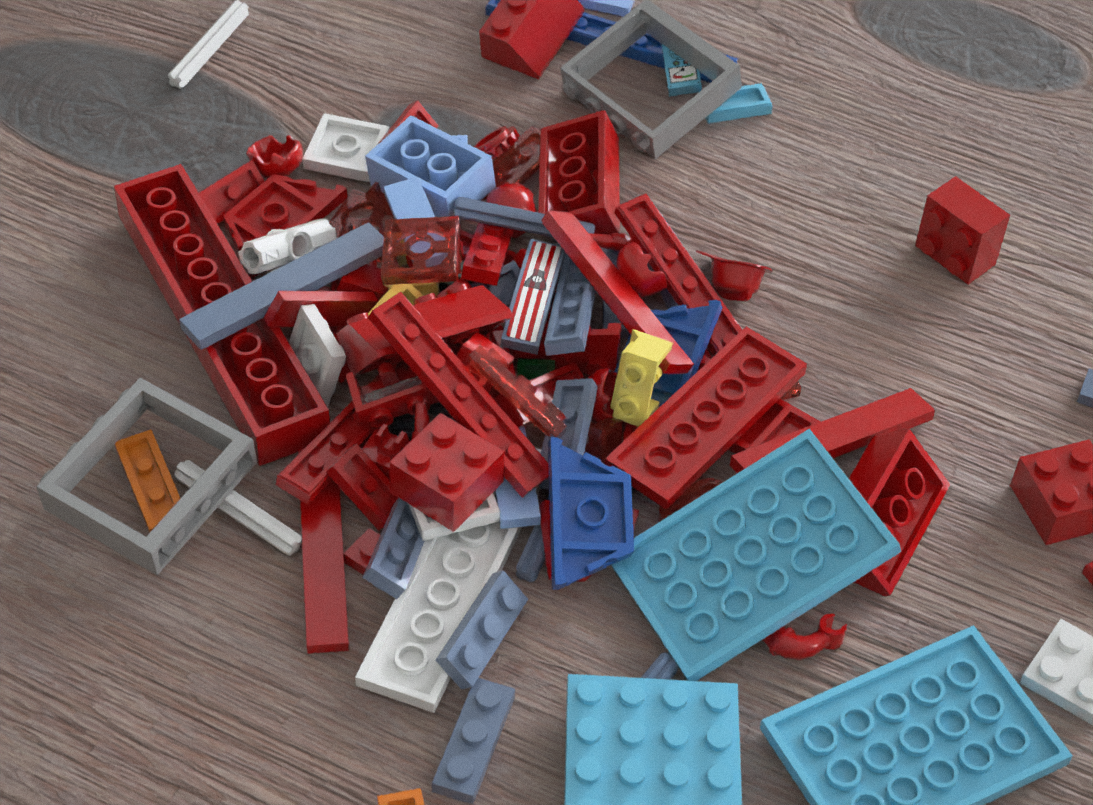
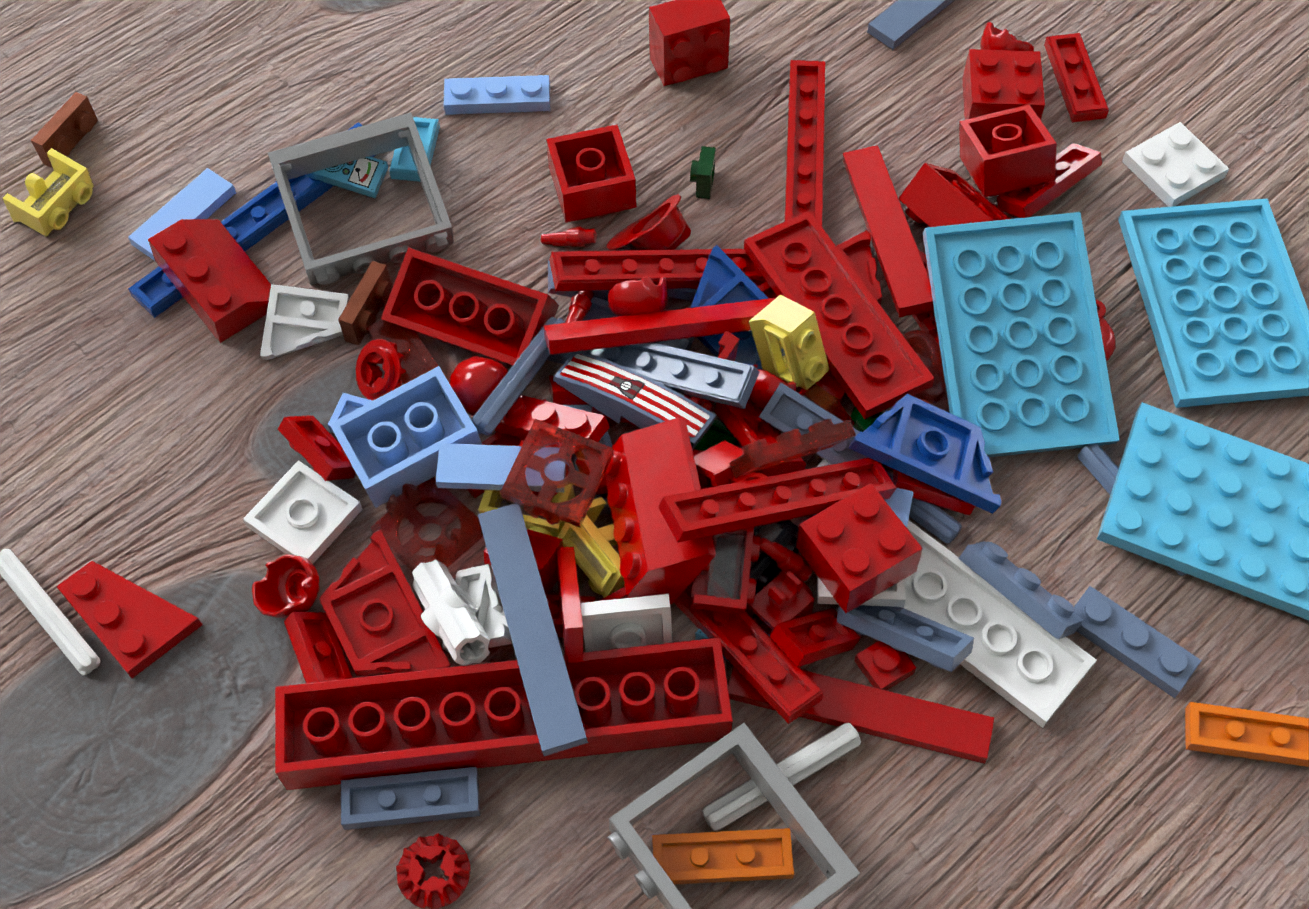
camera: 65 degrees left, 10 degrees up
none -> red wing [56,561,203,679]
none -> white wing [260,284,350,360]
none -> copper plate [338,261,393,346]
none -> sand blue plate [341,767,480,830]
none -> red gear [396,833,471,909]
none -> light blue plate [444,75,550,115]
none -> red piece [540,226,597,247]
none -> red brick [546,124,637,223]
none -> dark green plate [690,146,716,199]
none -> red plate [784,60,825,226]
none -> red brick [959,105,1057,197]
none -> red plate [997,143,1102,218]

